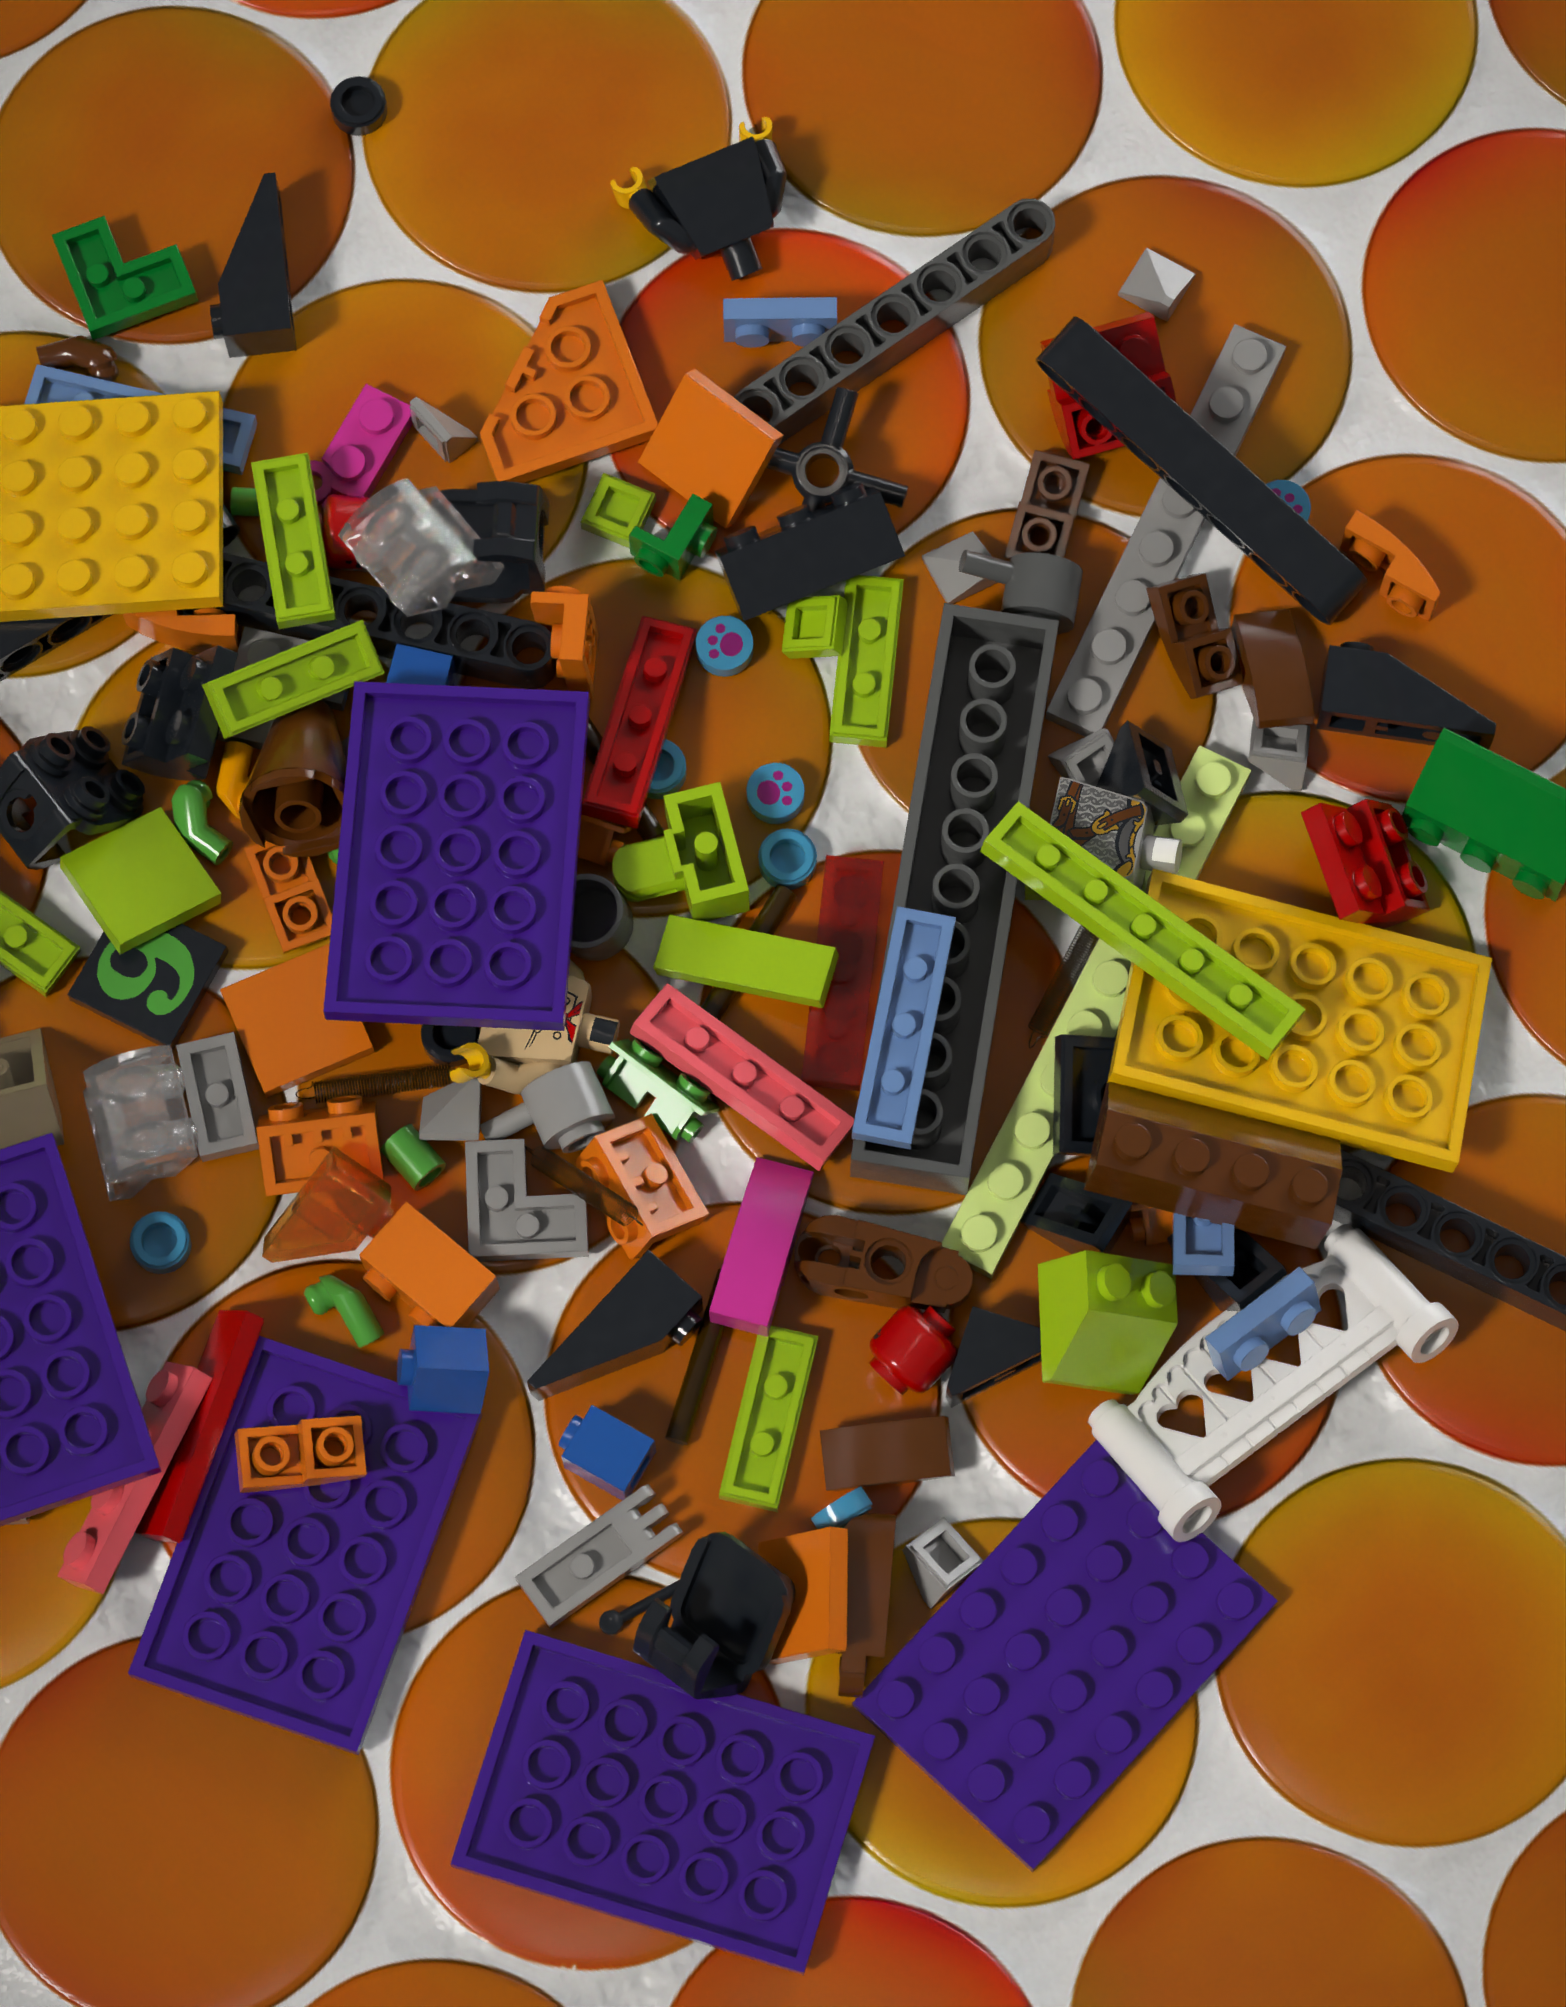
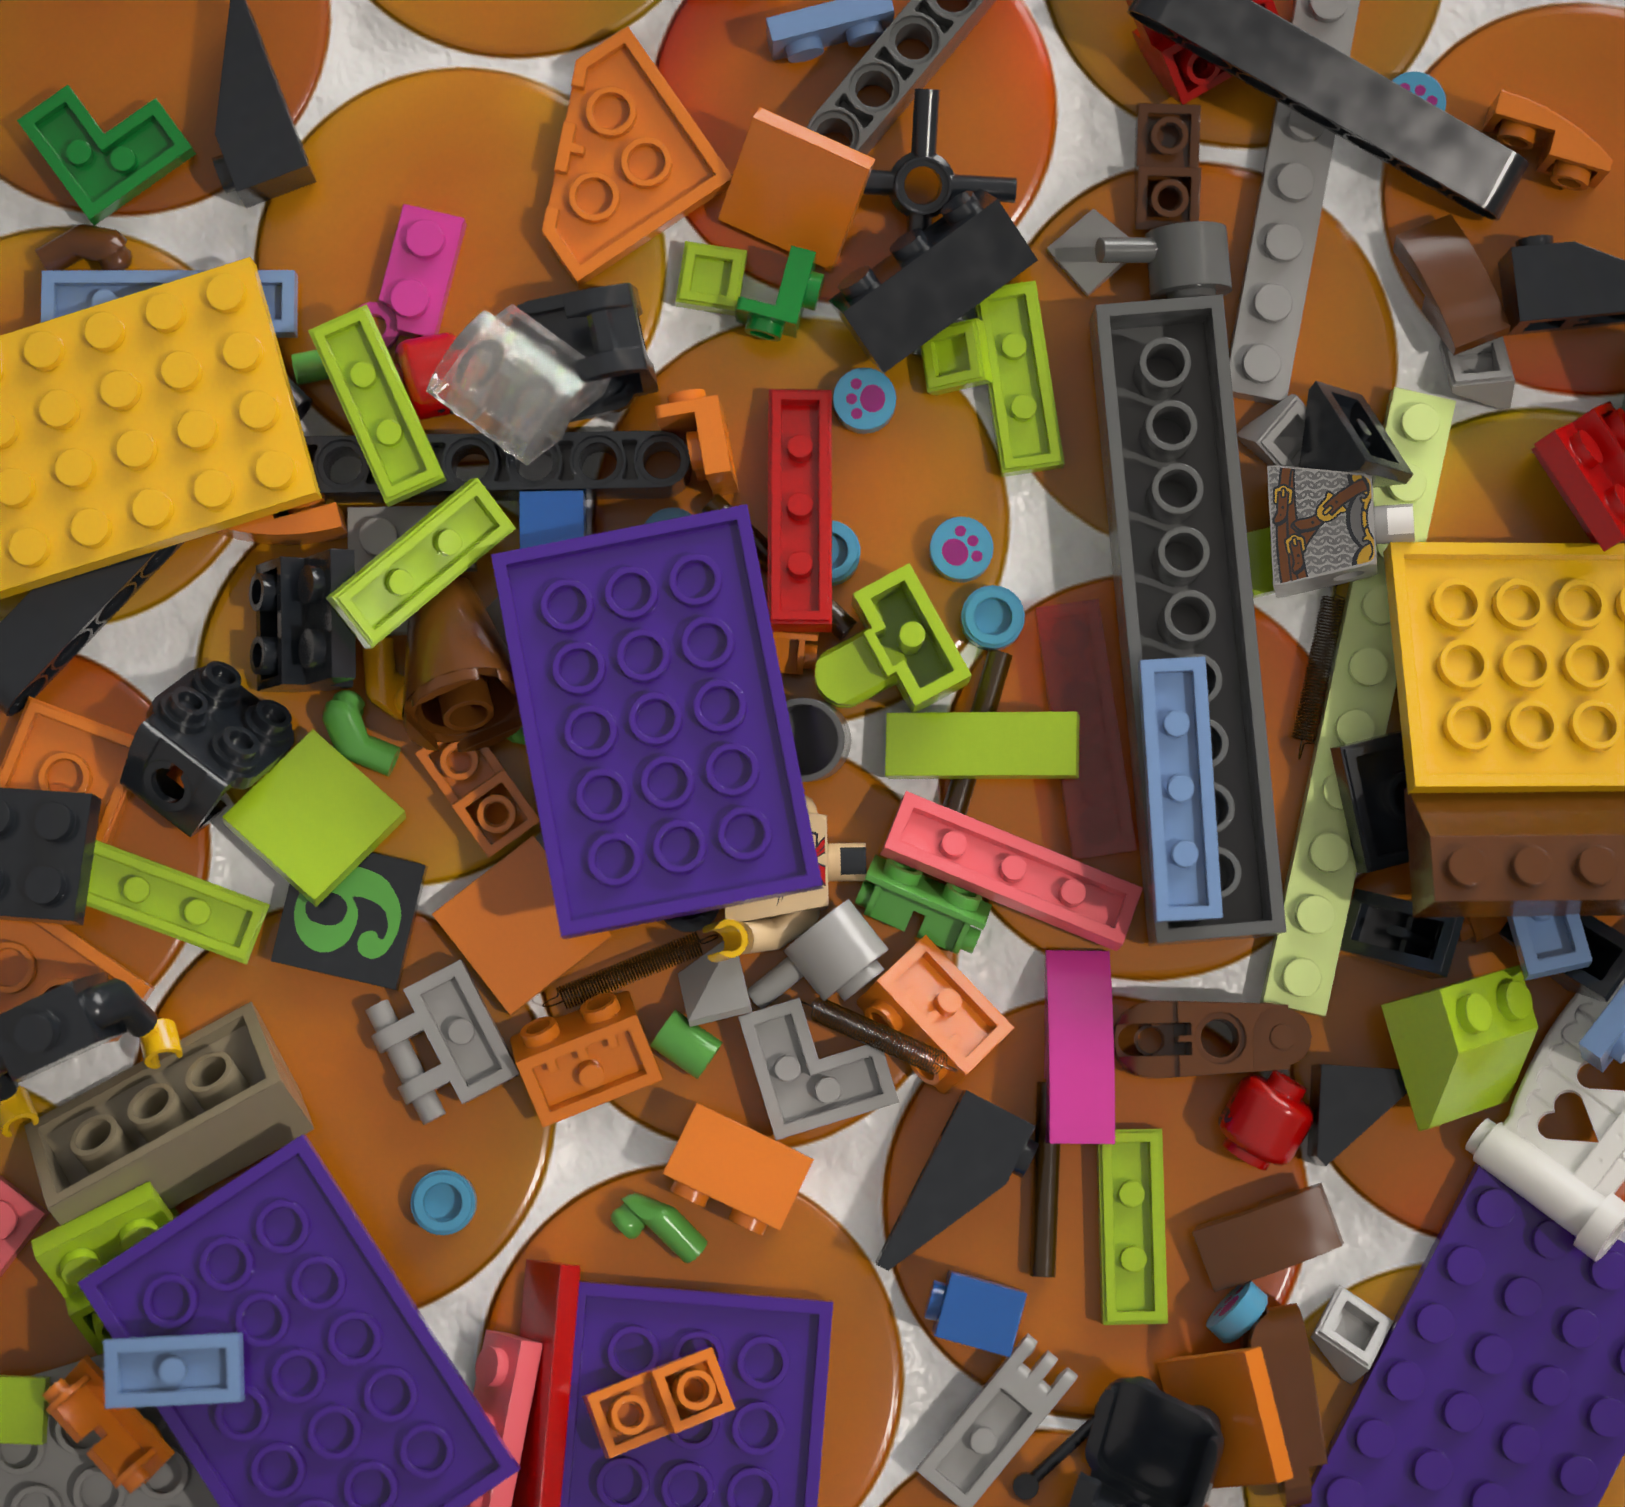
camera: 20 degrees left, 10 degrees up
clear brick [83,1045,198,1201] -> none
clear orange slope [262,1146,394,1263] -> none
blue brick [397,1325,489,1414] -> none
light grey slope [409,397,478,463] -> none
lime plate [980,801,1306,1060] -> none
reddish brown slope [1146,573,1244,699] -> none

